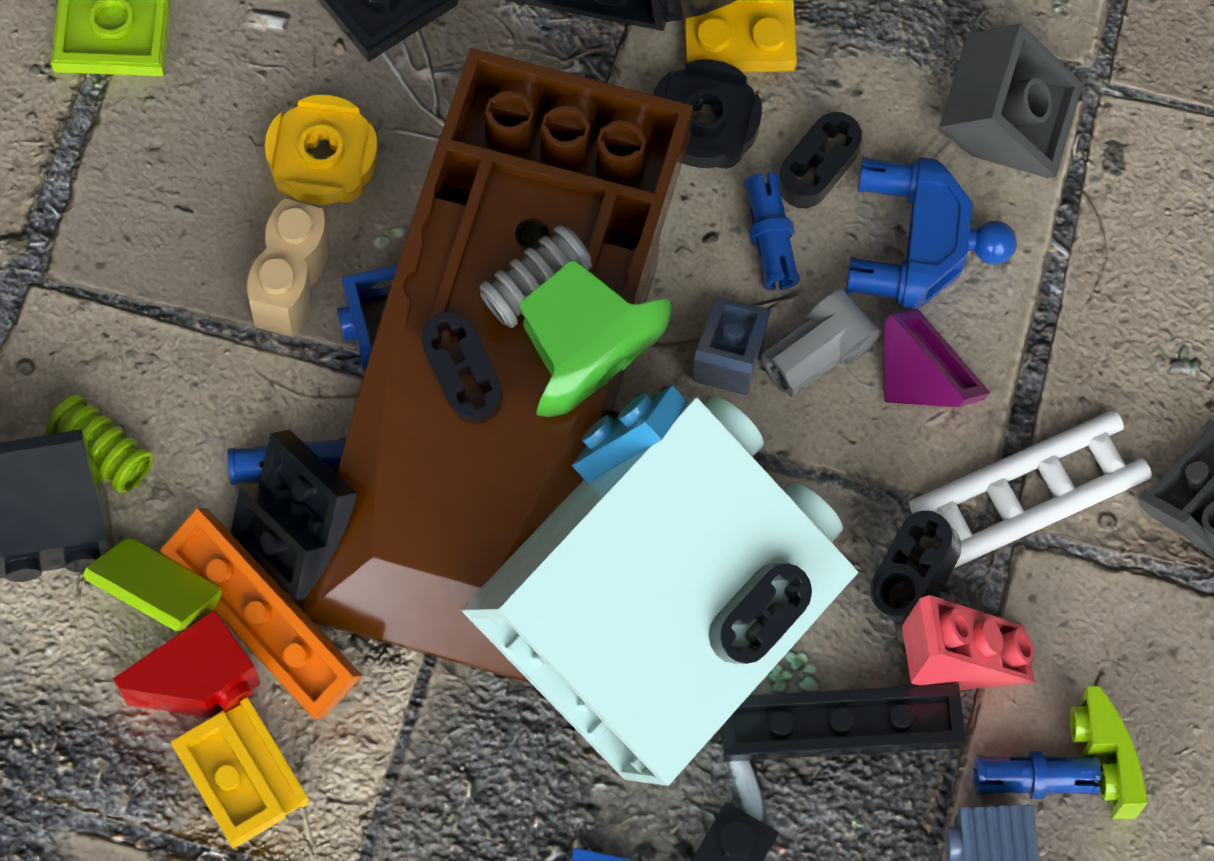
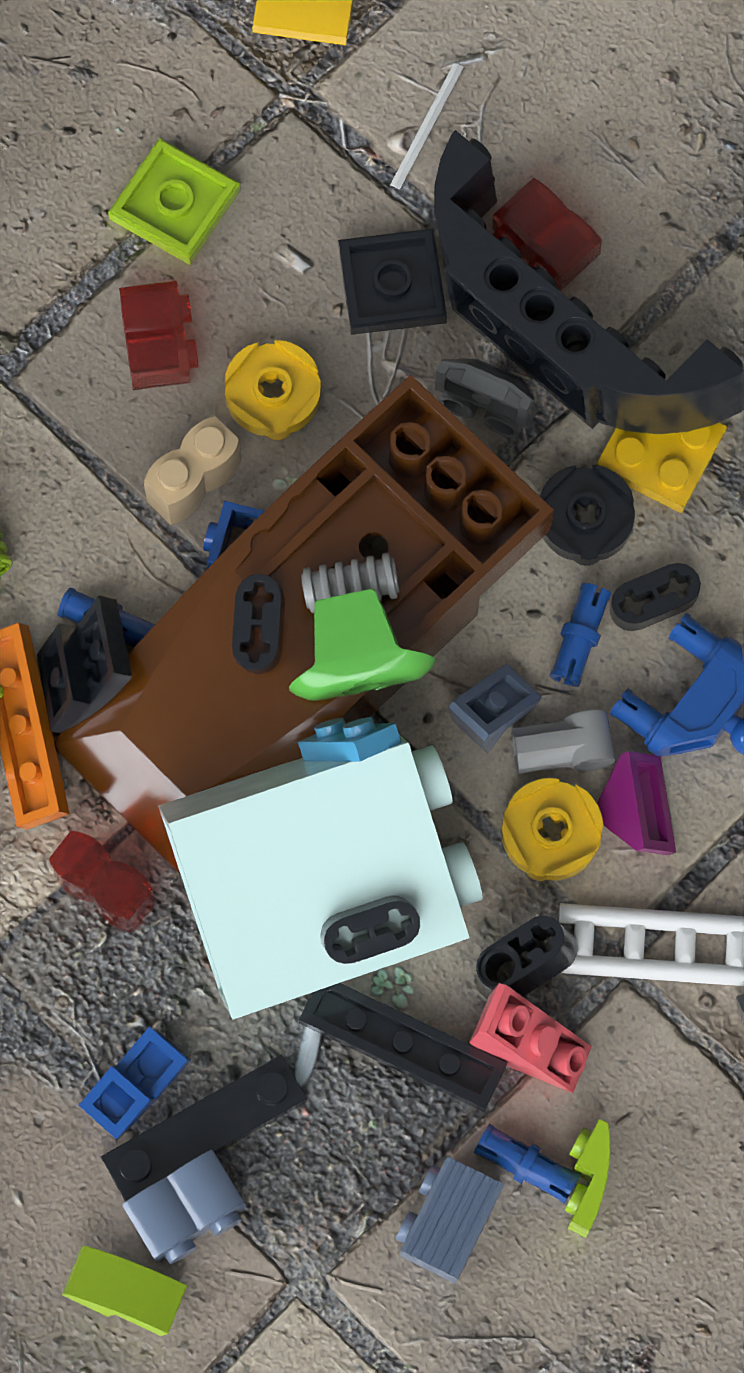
camera: 30 degrees right, 5 degrees up
none -> clear red brick [49,831,155,932]
none -> clear red brick [119,281,199,390]
none -> dark grey slope [435,358,538,438]
none -> yellow plate [501,778,603,881]

